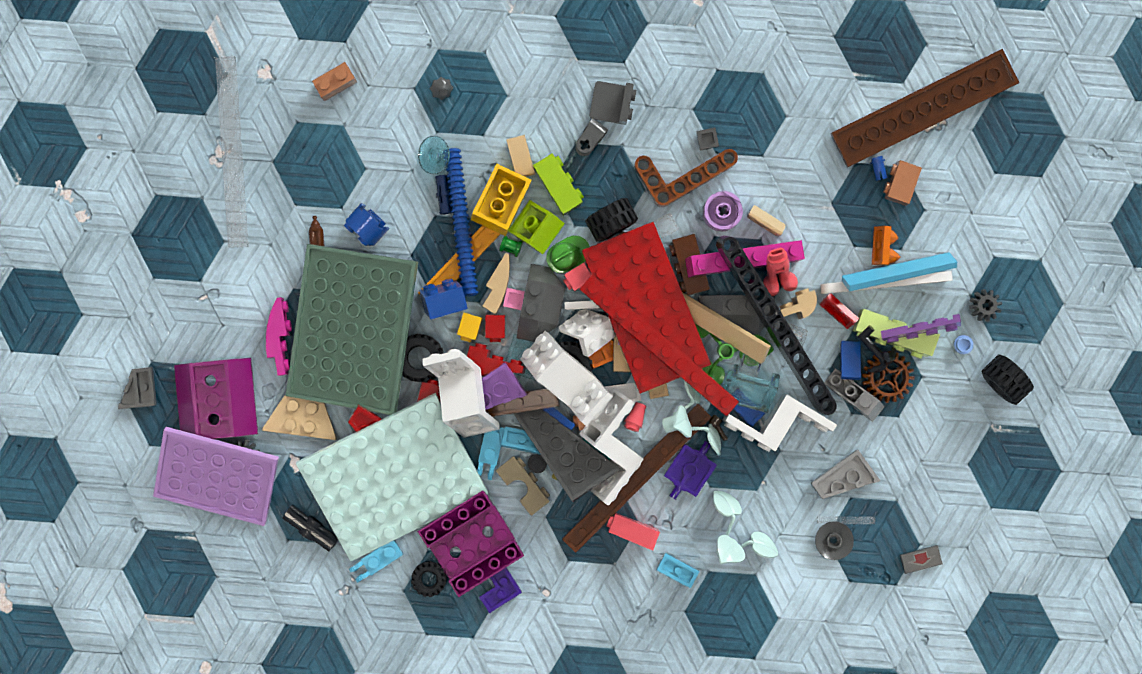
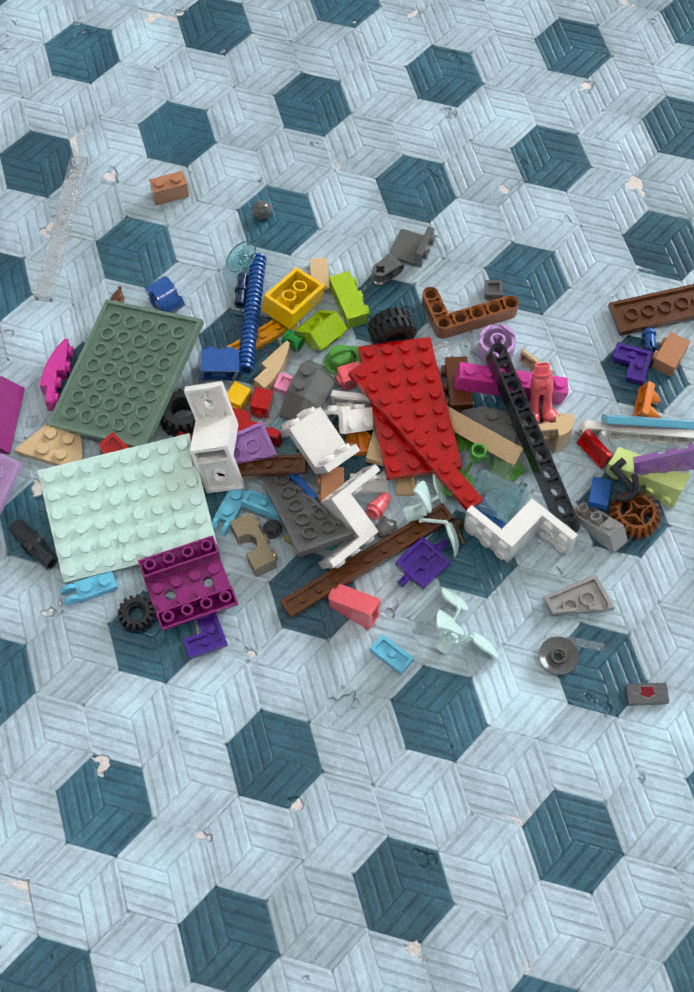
camera: 10 degrees right, 25 degrees down
none -> dark grey piece [375,516,397,537]
none -> dark purple plate [612,342,652,385]

